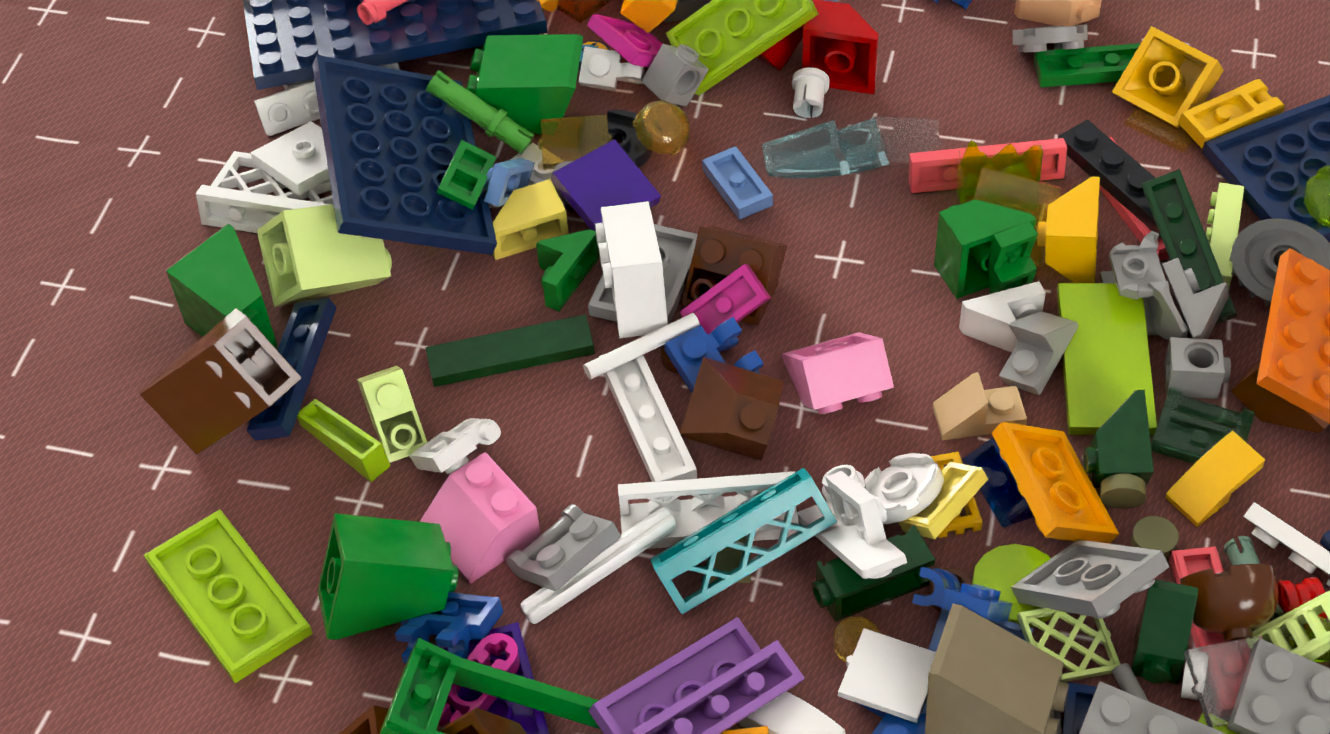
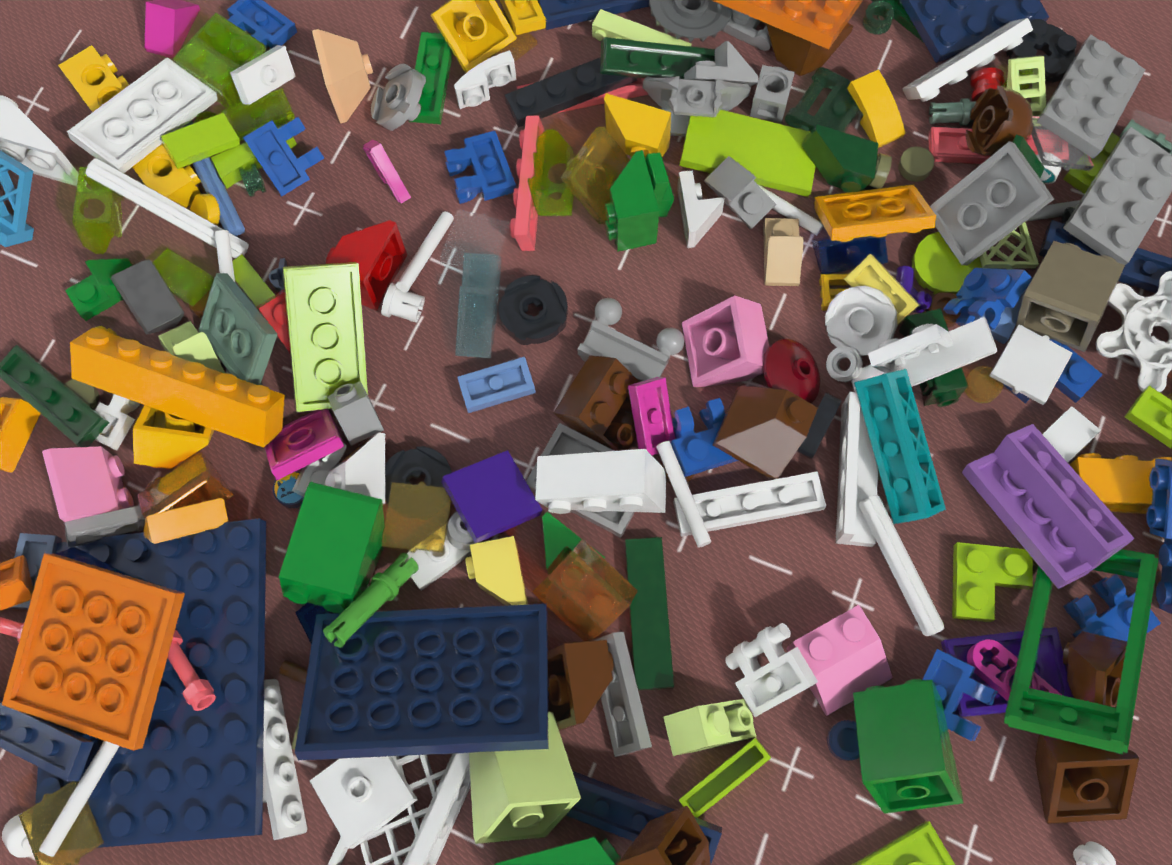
camera: 80 degrees left, 20 degrees up
green slope [437,140,497,210] -> none
medium blue plate [484,158,535,207] -> none
light grey plate [506,504,621,592] -> none
clear yellow hair [633,100,690,156] -> none
none -> white slope [325,433,385,504]
none -> tile [363,140,411,204]
none -> white bar [396,211,454,292]
none -> blue plate [444,131,516,204]
none -> white slope [454,50,517,109]
none -> black plate [498,275,568,345]
none -> clear orange slope [532,538,638,642]
none -> reddish brown slope [548,640,614,731]
none -> light grey gear [577,298,684,382]
none -> light grey plate [594,632,652,757]
none -> white bar [758,184,823,236]
none -> dark red dish [763,339,820,404]
none -> black beam [797,392,842,459]
none -> dark purple arm [896,266,932,313]
none -> lime plate [952,542,1033,622]

